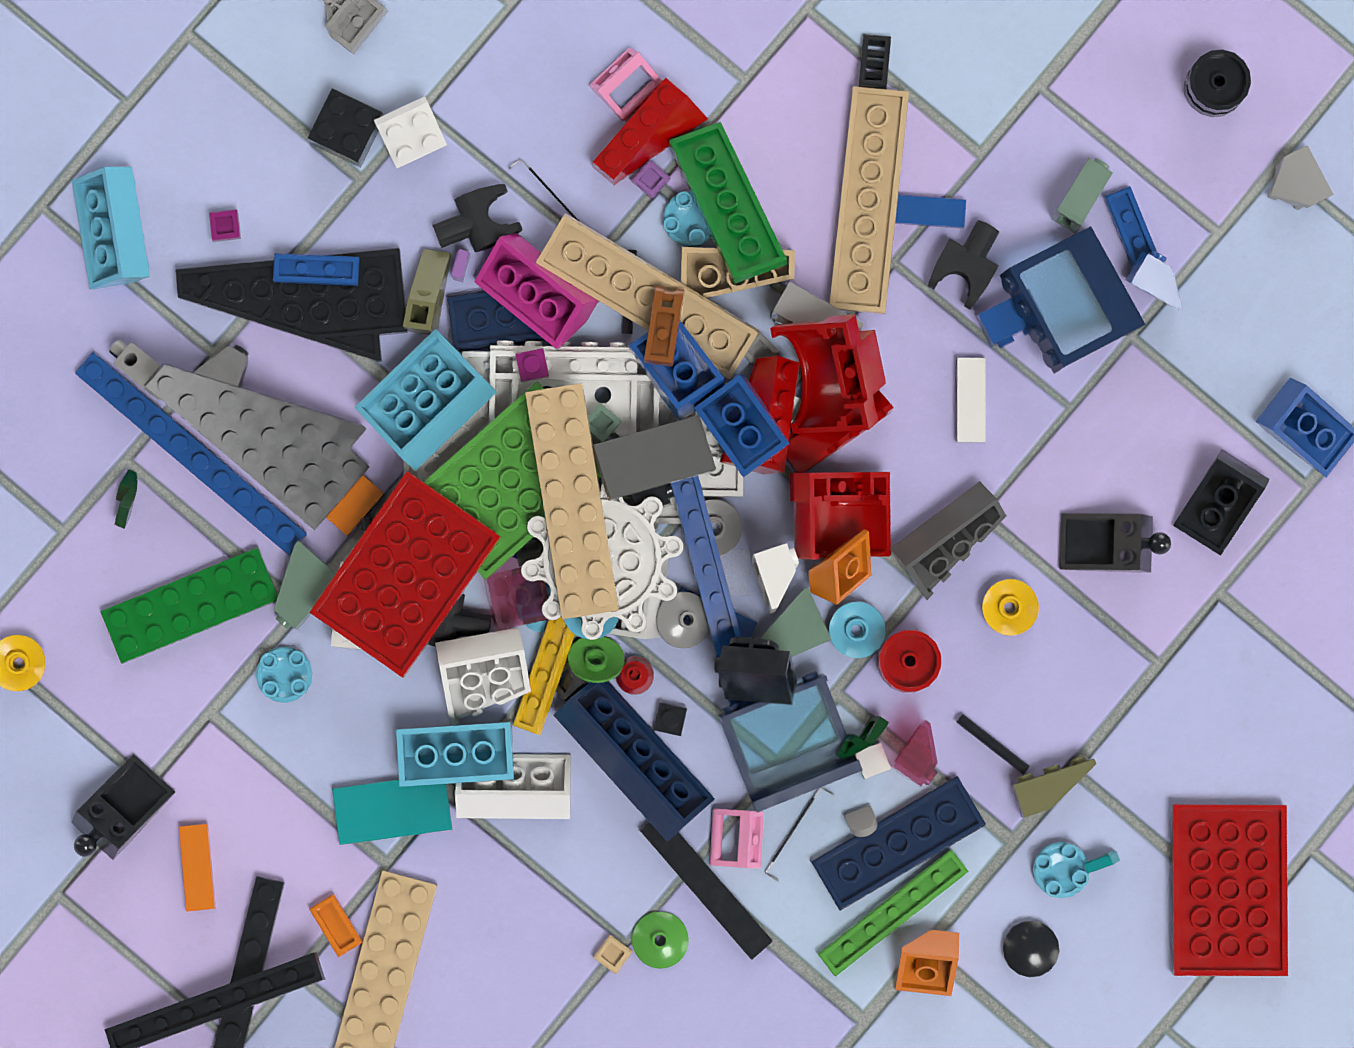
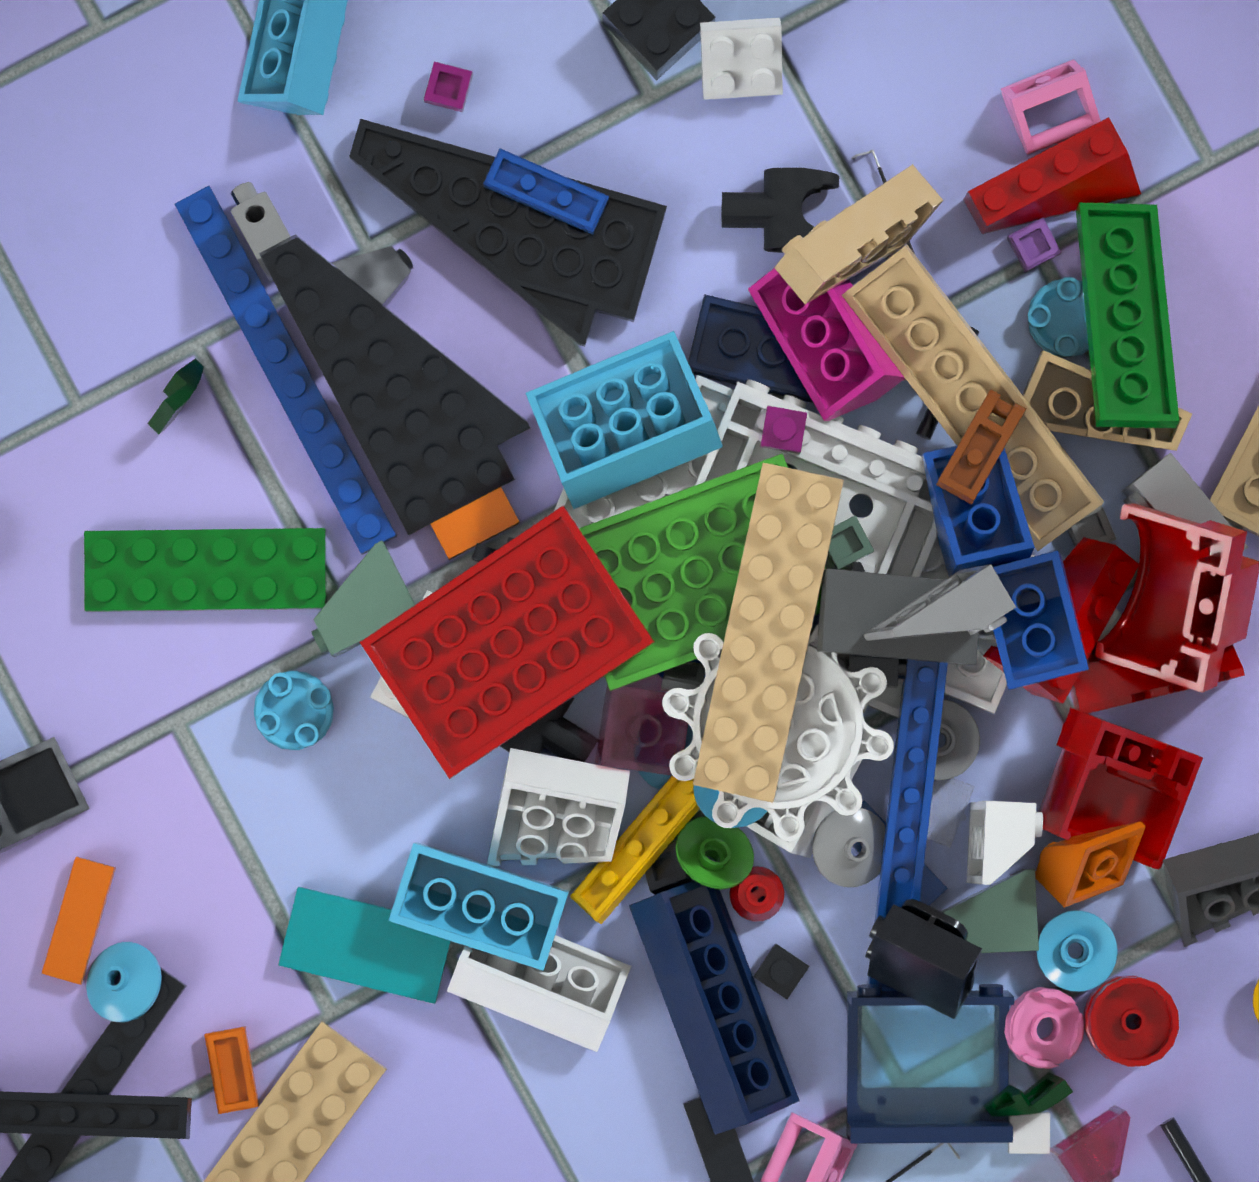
camera: 20 degrees right, 0 degrees up
olive slope [403,249,451,335] -> none
medium lavender tile [451,249,470,282] -> none
none -> medium azure dish [86,942,162,1023]
none -> tan wedge [774,164,943,304]
none -> light grey slope [863,564,1016,641]
none -> bright pink tile [1004,987,1085,1069]

